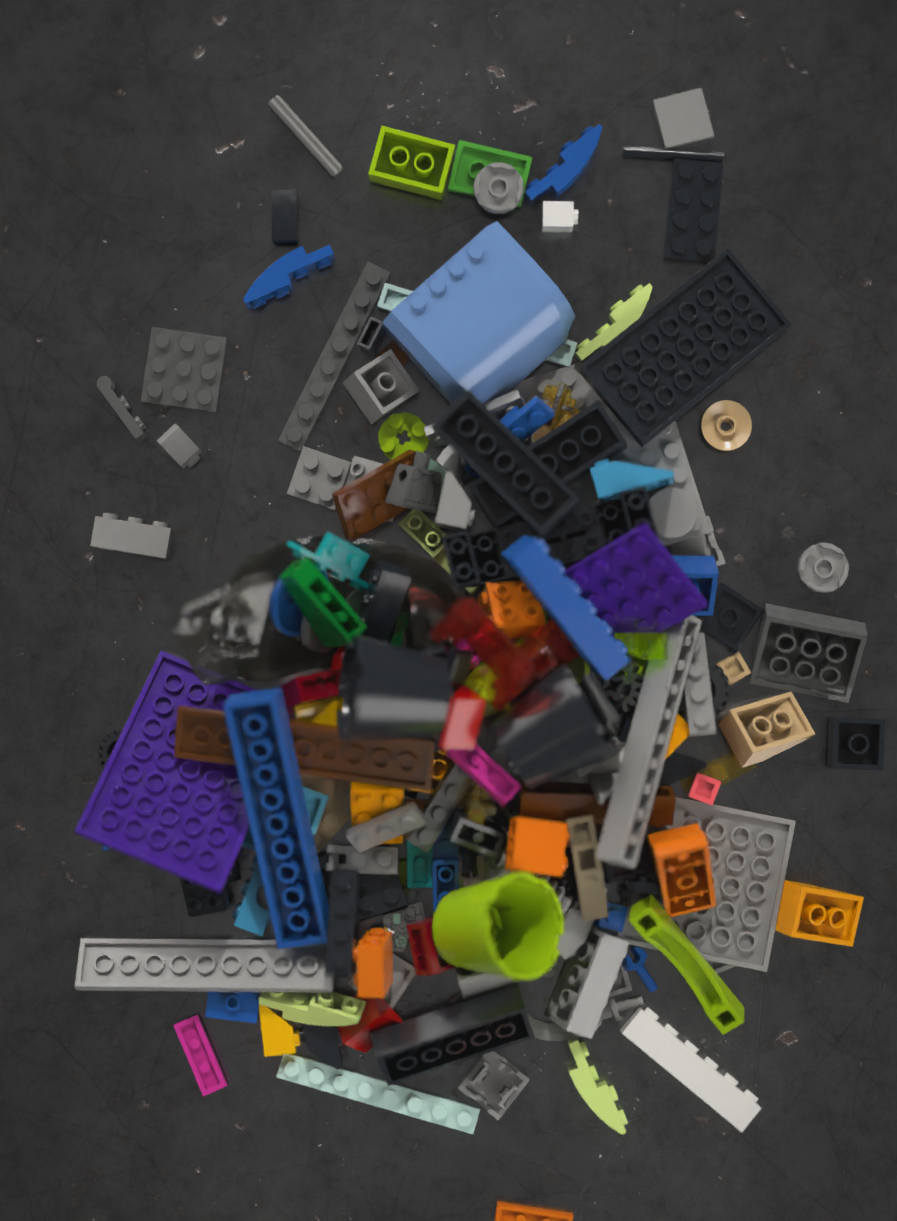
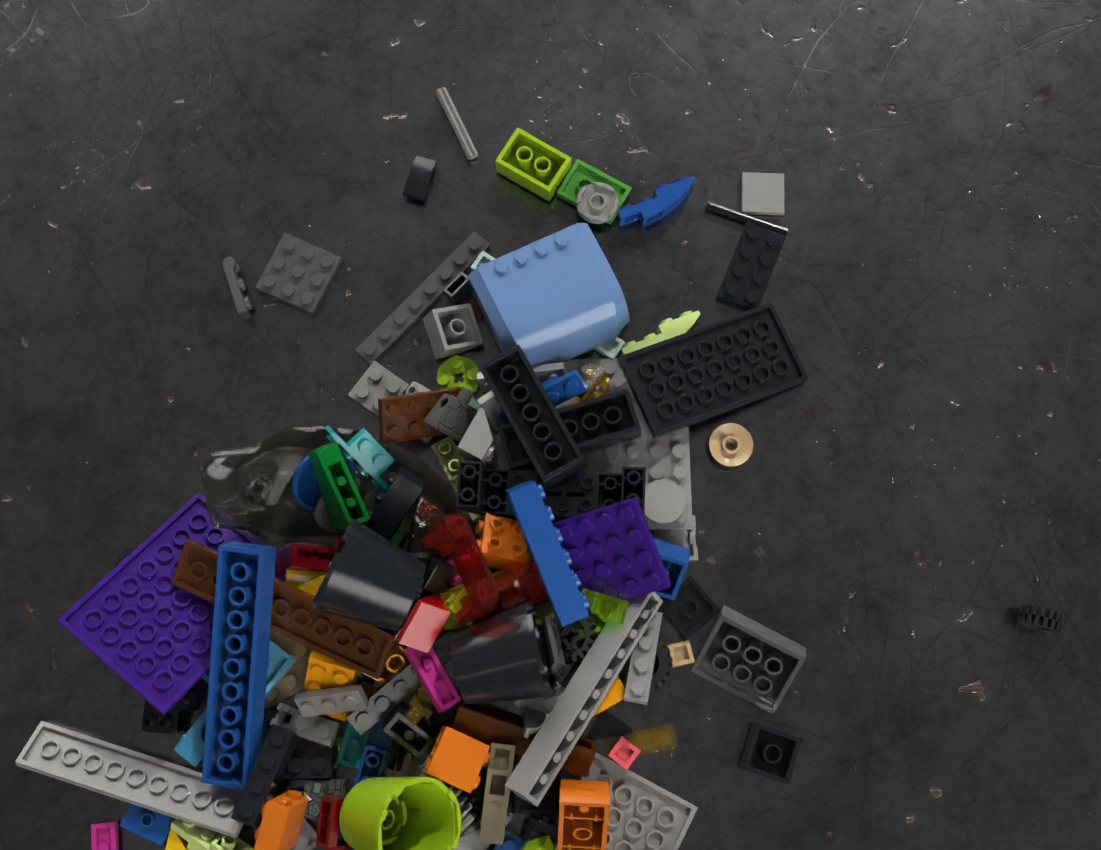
camera: 20 degrees right, 10 degrees down
light grey brick [90,513,174,560] -> none
light grey slope [157,424,202,469] -> none
blue slope [243,245,335,309] -> none
white brick [542,201,578,232] -> none
dark azure slope [590,459,674,502] -> none
tan slope [718,692,815,768] -> none
light grey tile [797,543,849,593] -> none

